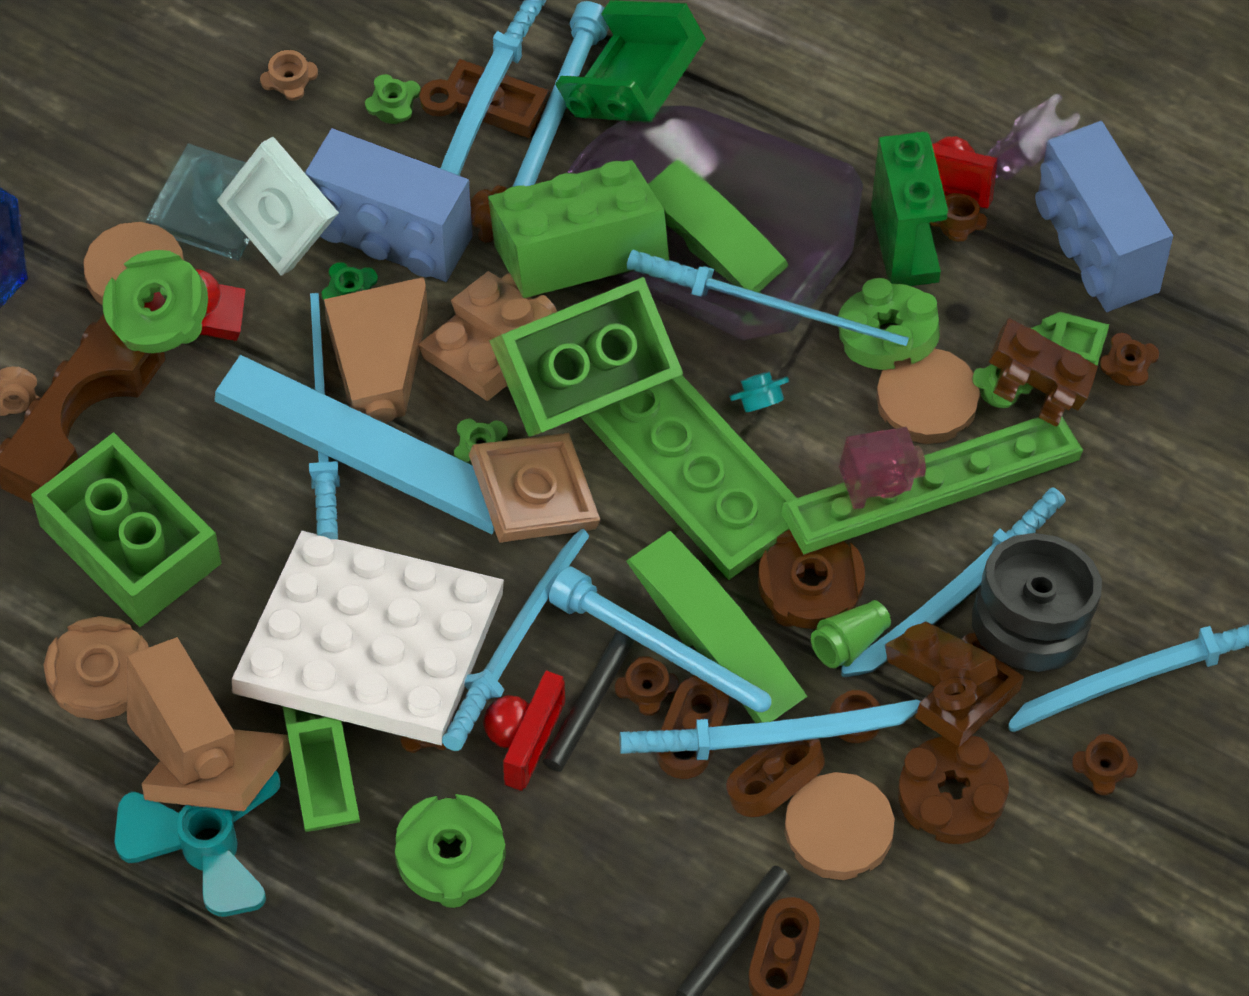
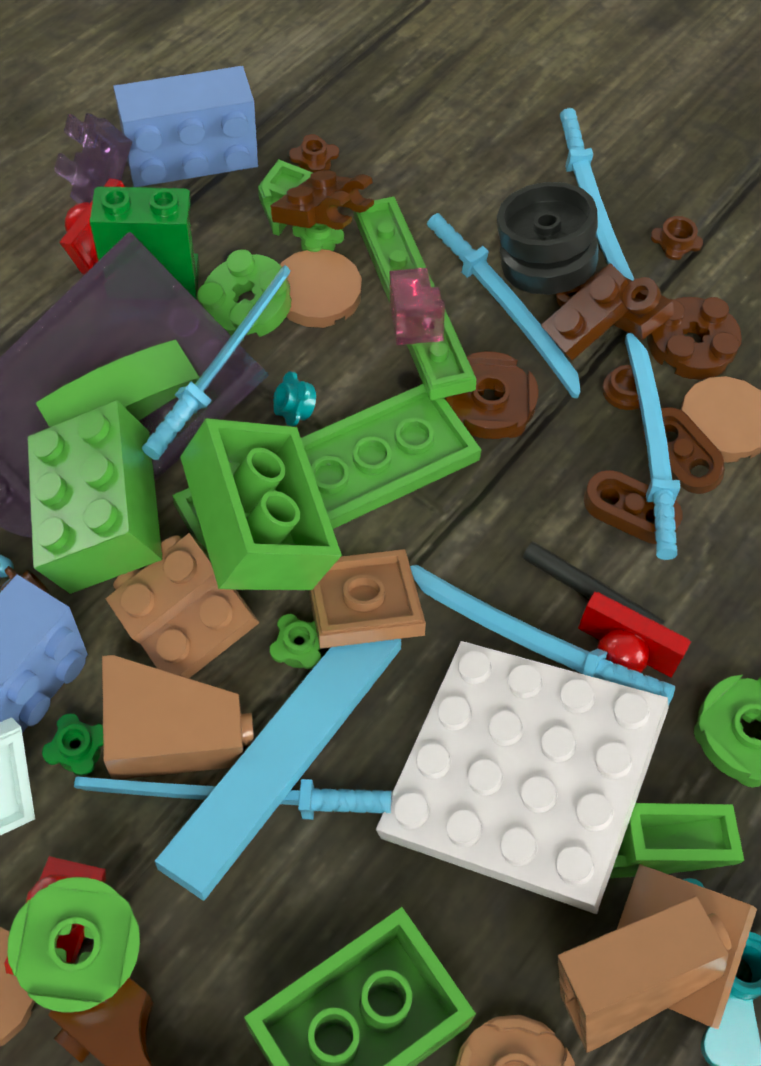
camera: 85 degrees left, 0 degrees up
medium azure piece [549,566,771,712] -> none
reddish brown plate [615,656,679,716] -> none
bright green slope [626,531,807,723] -> none
bright green cone [811,600,891,668] -> none

